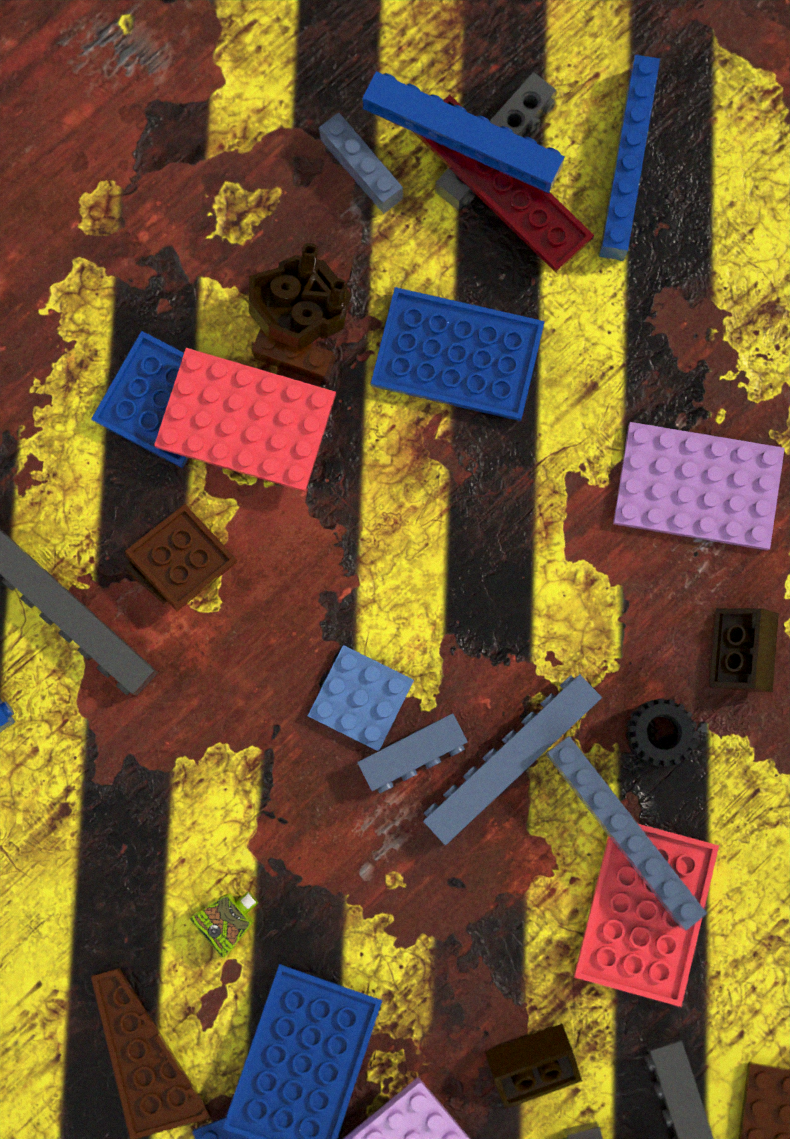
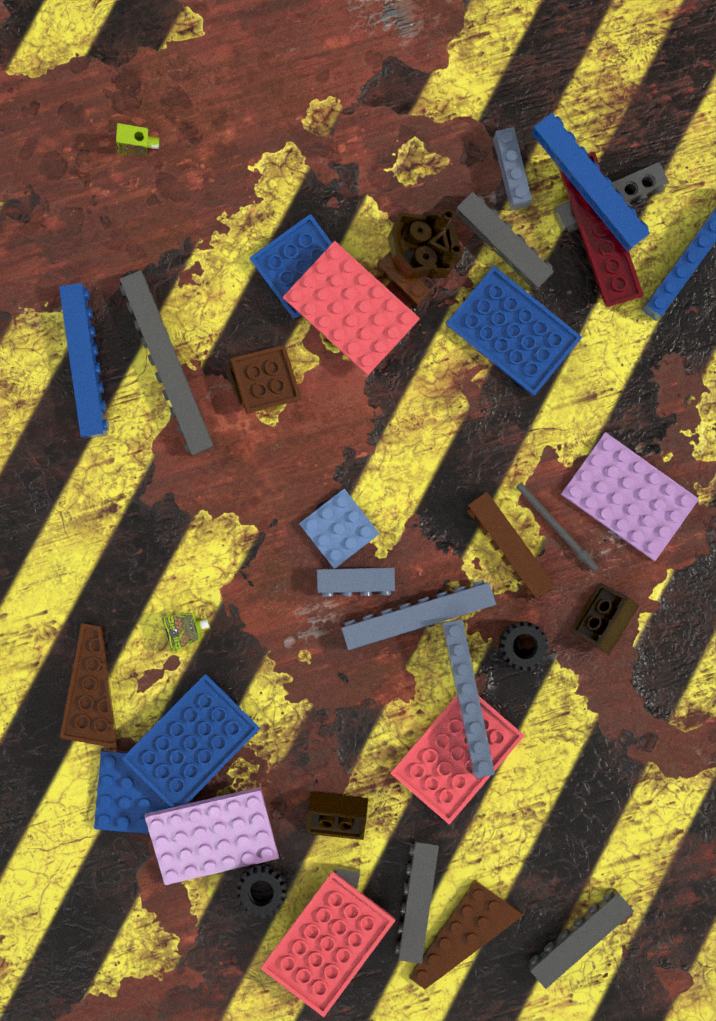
camera: 15 degrees right, 5 degrees up
none -> dark grey brick [455,192,554,292]
none -> reddish brown brick [467,492,555,599]
none -> dark grey bar [516,482,599,572]

